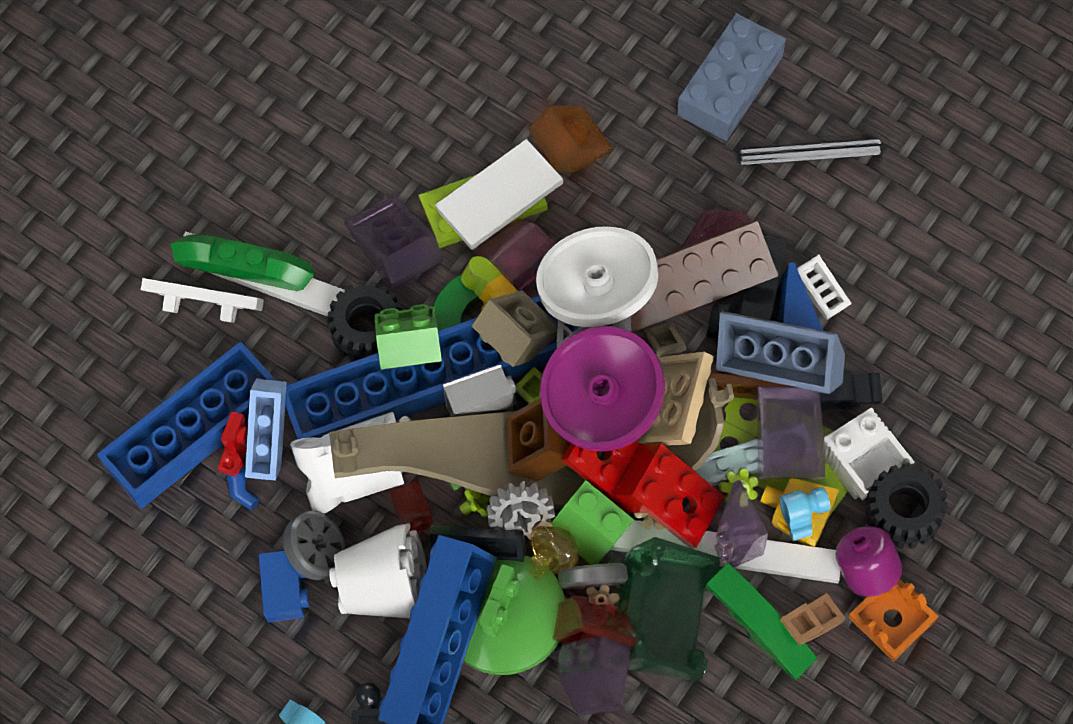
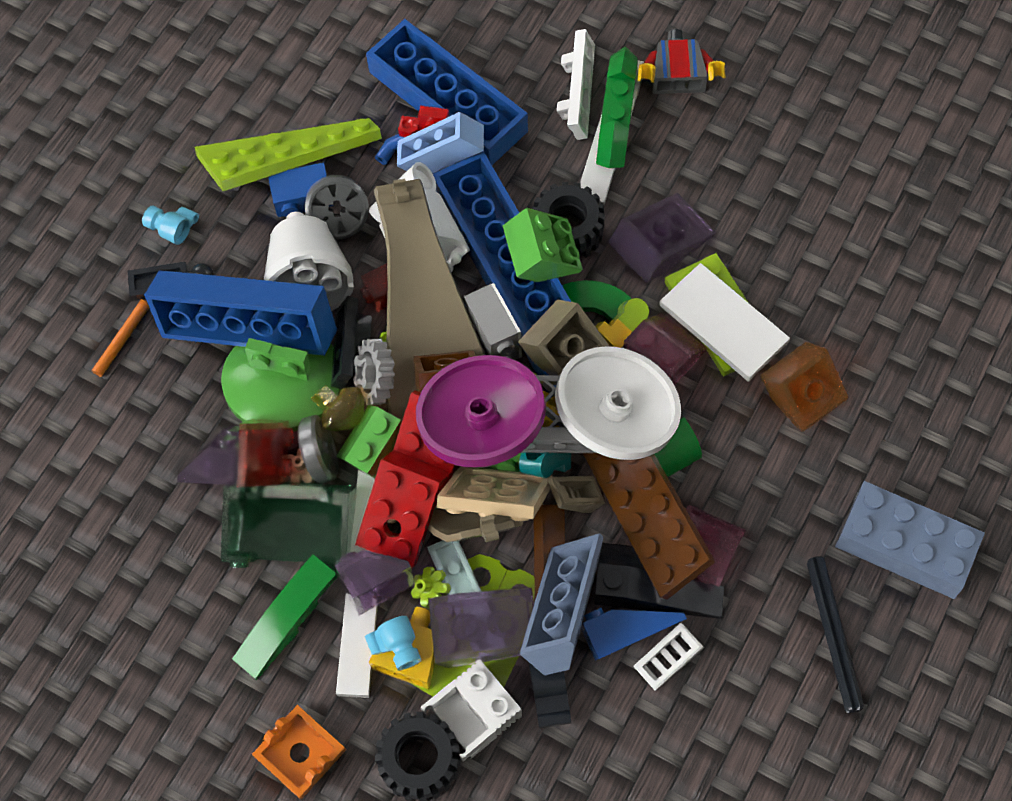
camera: 85 degrees right, 0 degrees up
medium nougat slope [780,593,845,645] -> none
magenta head [835,526,903,597] -> none
none -> lime wing [194,118,382,191]
none -> torso [637,29,726,94]

